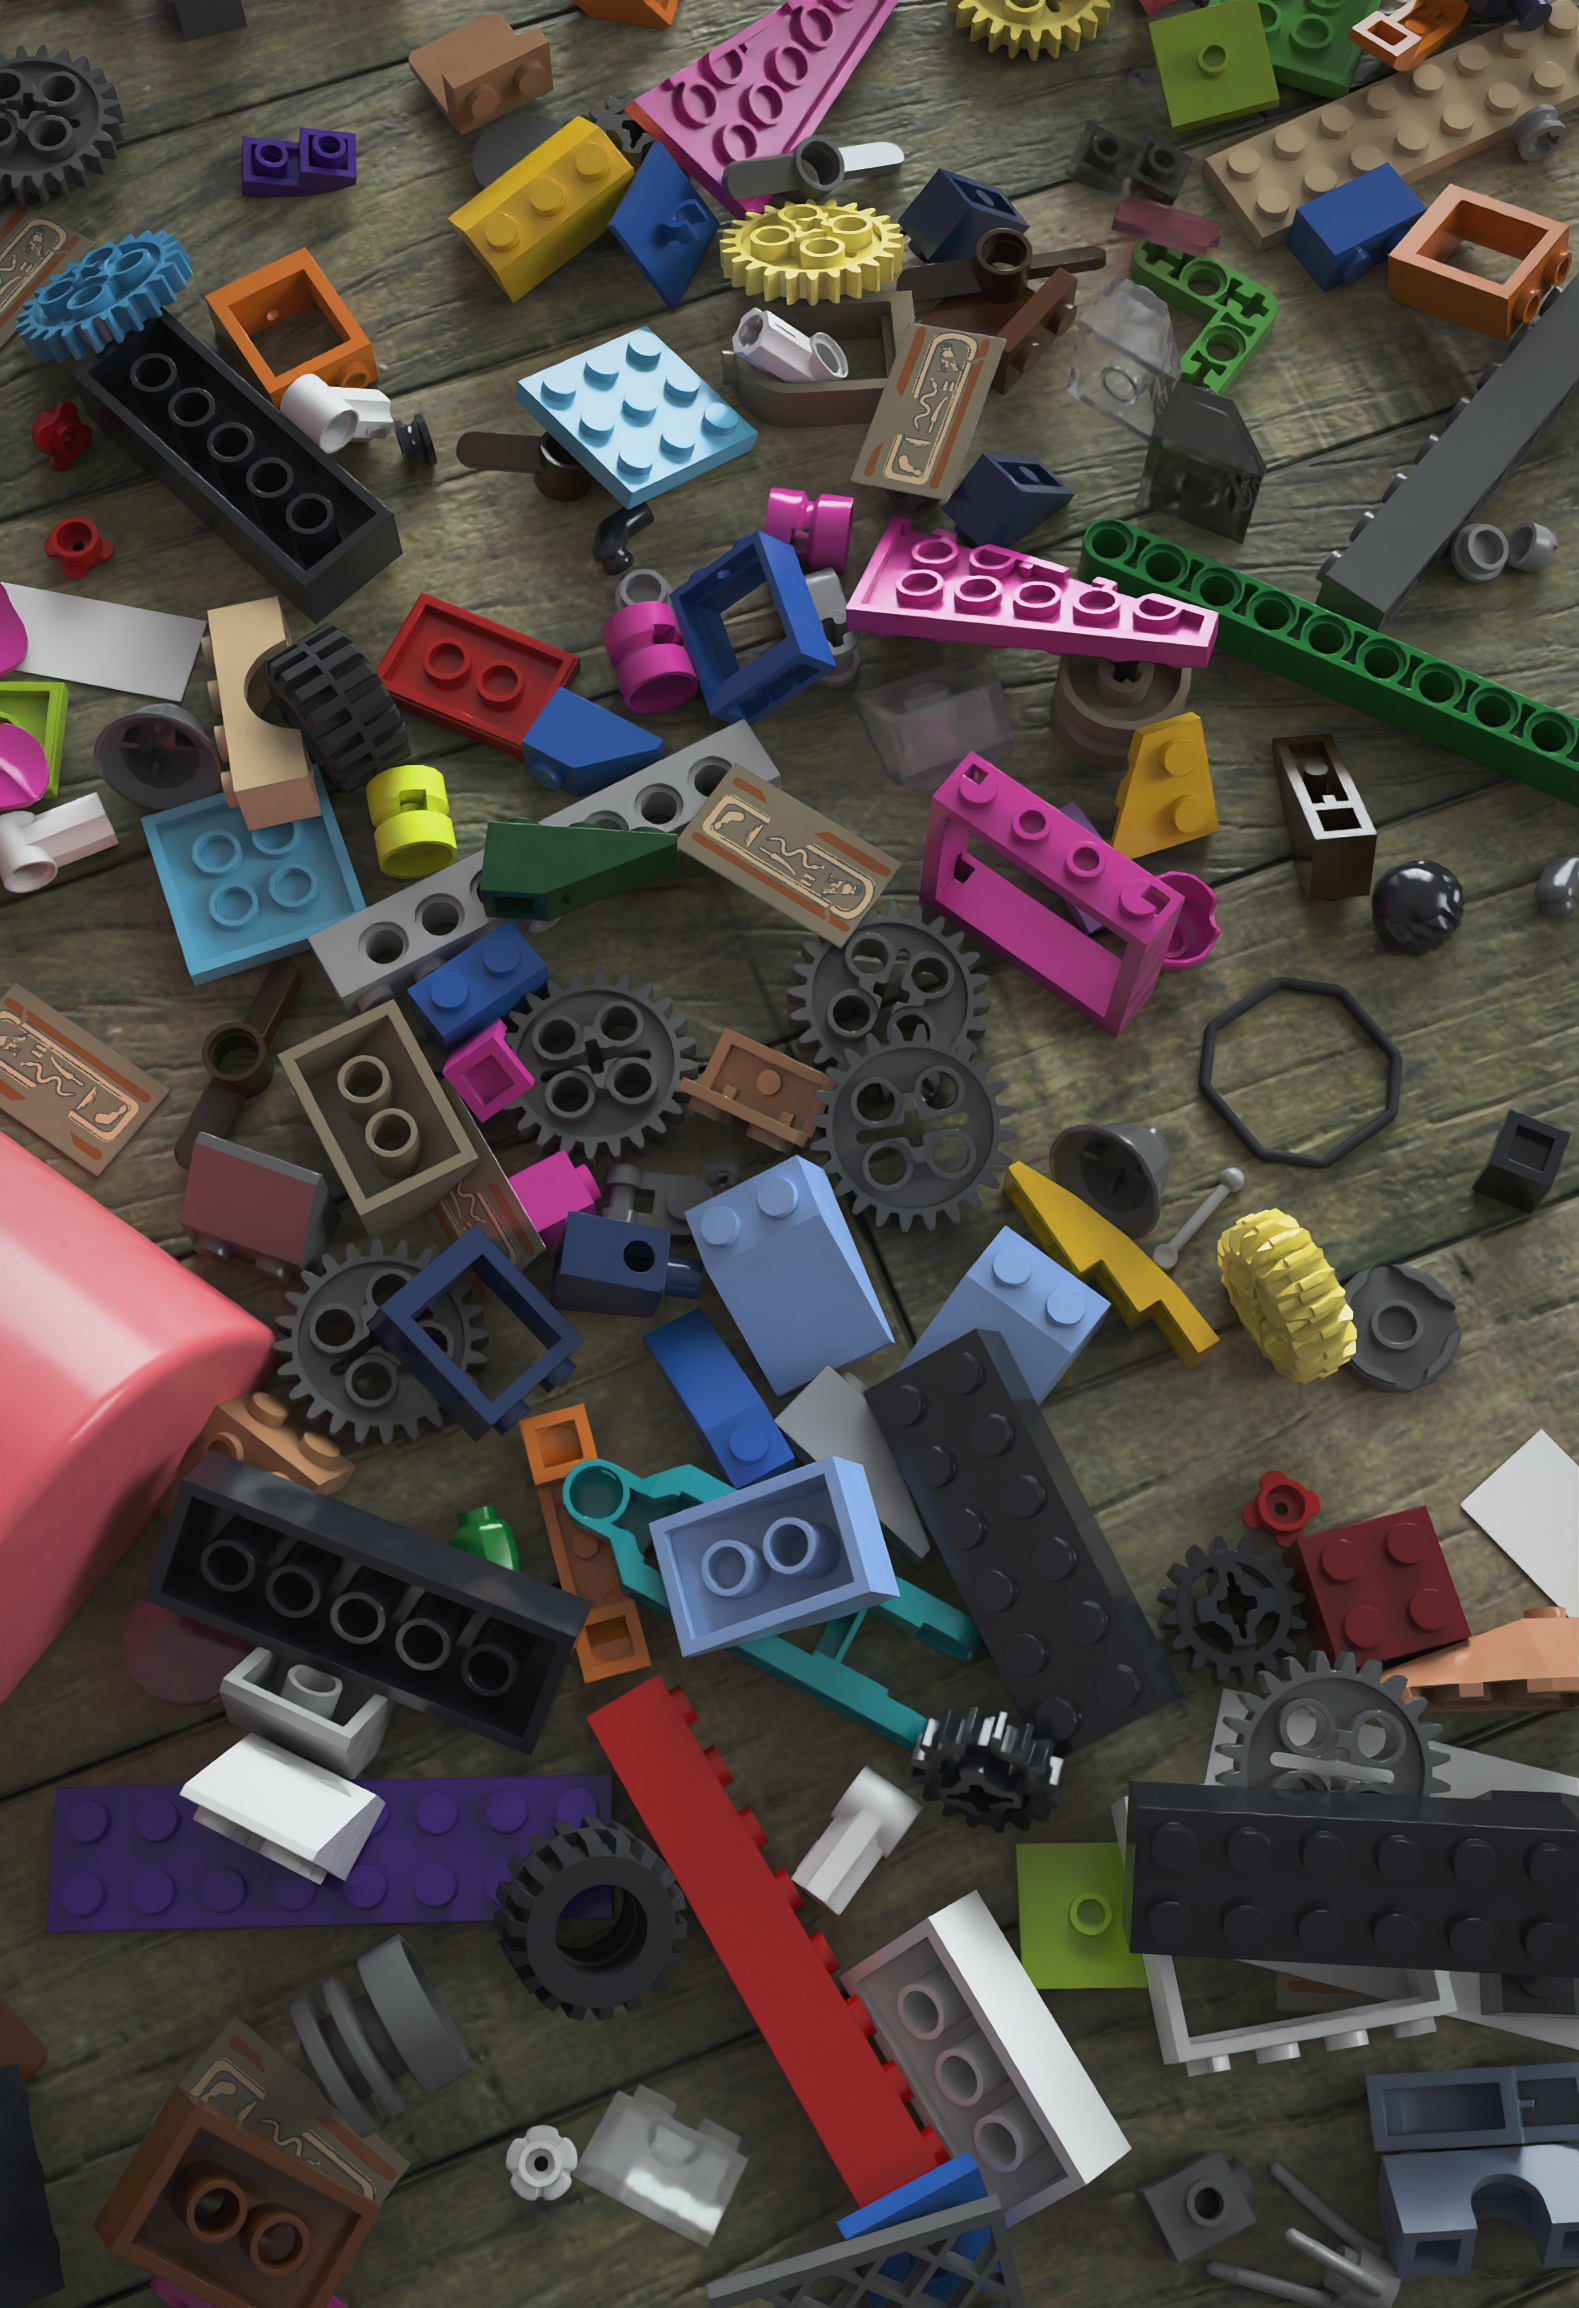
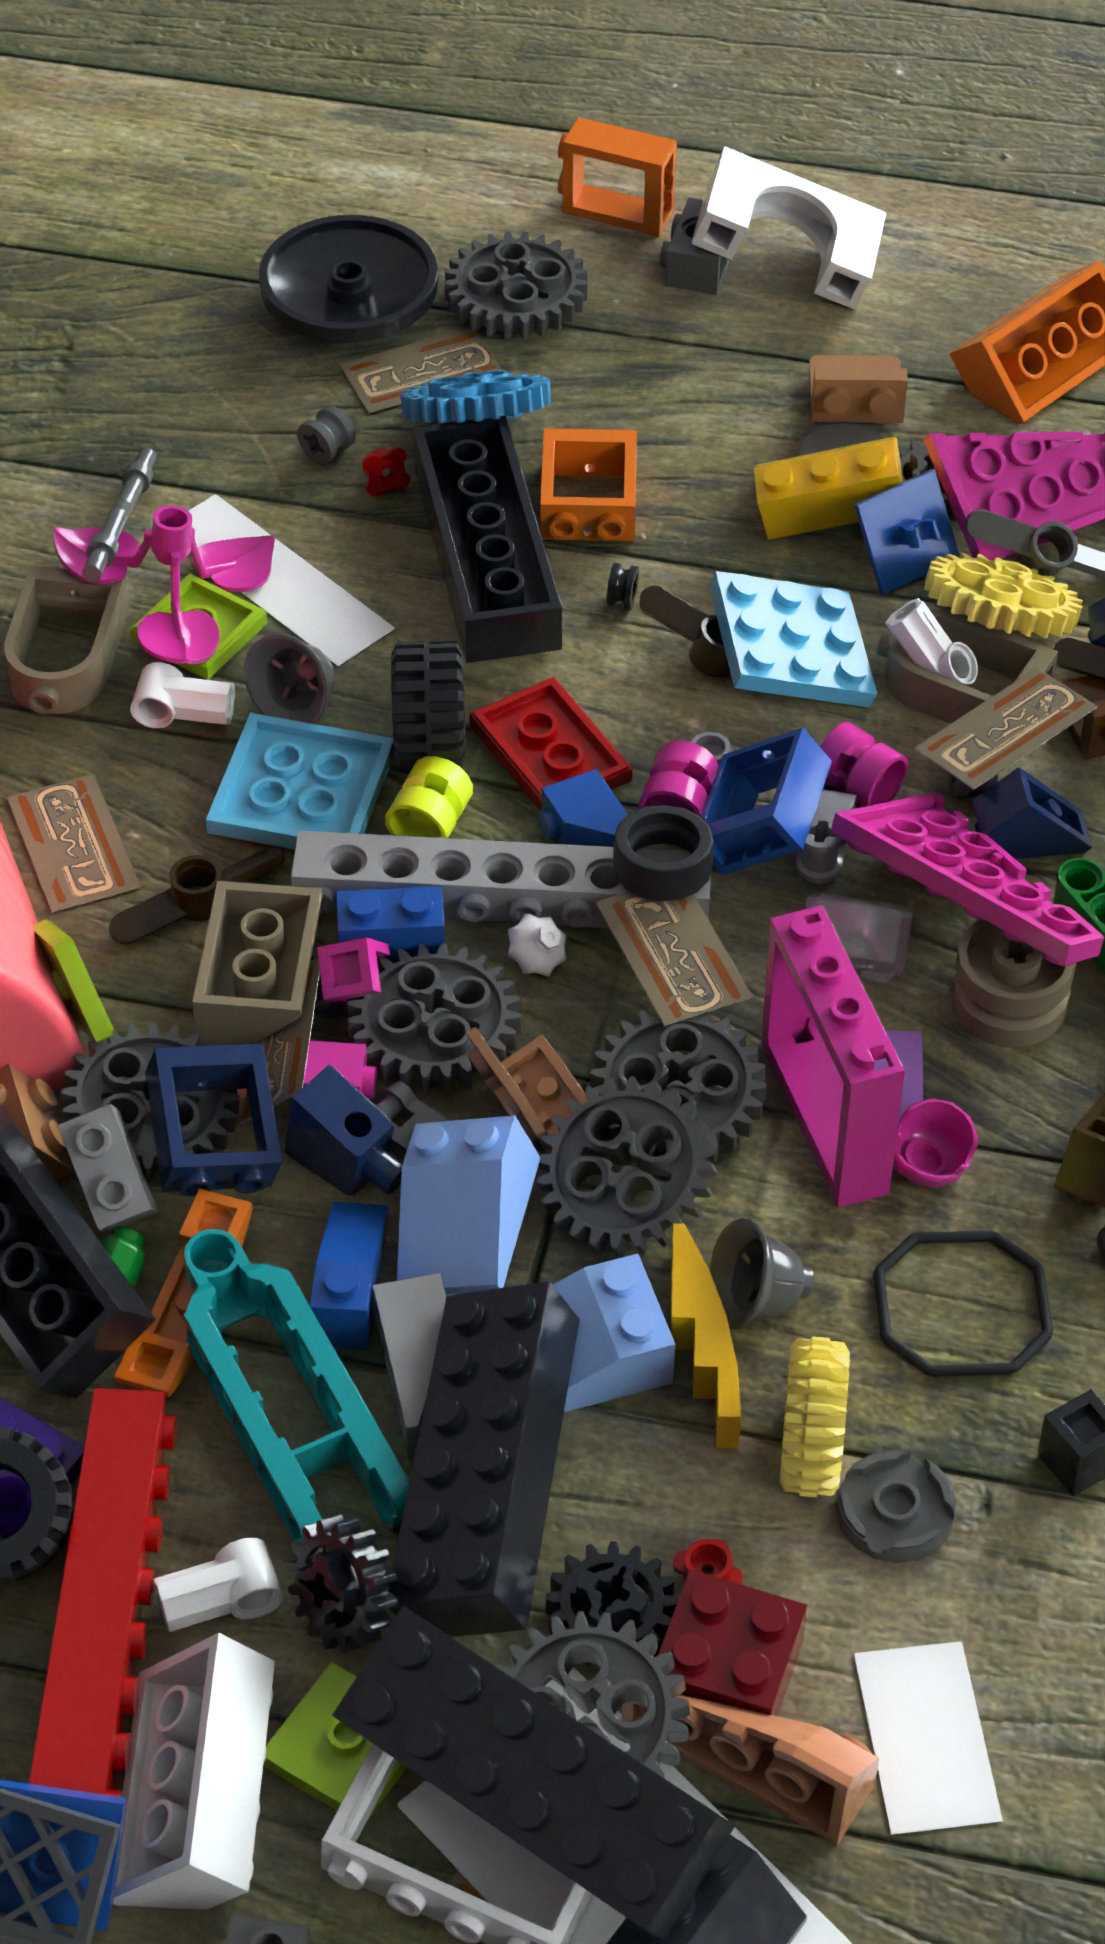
camera: 35 degrees right, 20 degrees down
red plate [44,517,115,580] -> none
slope [180,1131,342,1286] -> none
tan arch [201,596,321,831] -> none
dark purple slope [241,127,357,197] -> none
white piece [280,374,393,453] -> none
dark green slope [480,818,680,921] -> none
black arm [592,502,654,576] -> none
light blue slope [649,1456,901,1658] -> none
yellow wing [1104,712,1220,860] -> none
light grey hinge [1151,1168,1244,1272] -> none
none -> lime plate [34,919,114,1043]
none -> light grey brick [58,1104,159,1233]
none -> white piece [508,914,567,977]
none -> black tyre [613,805,714,901]

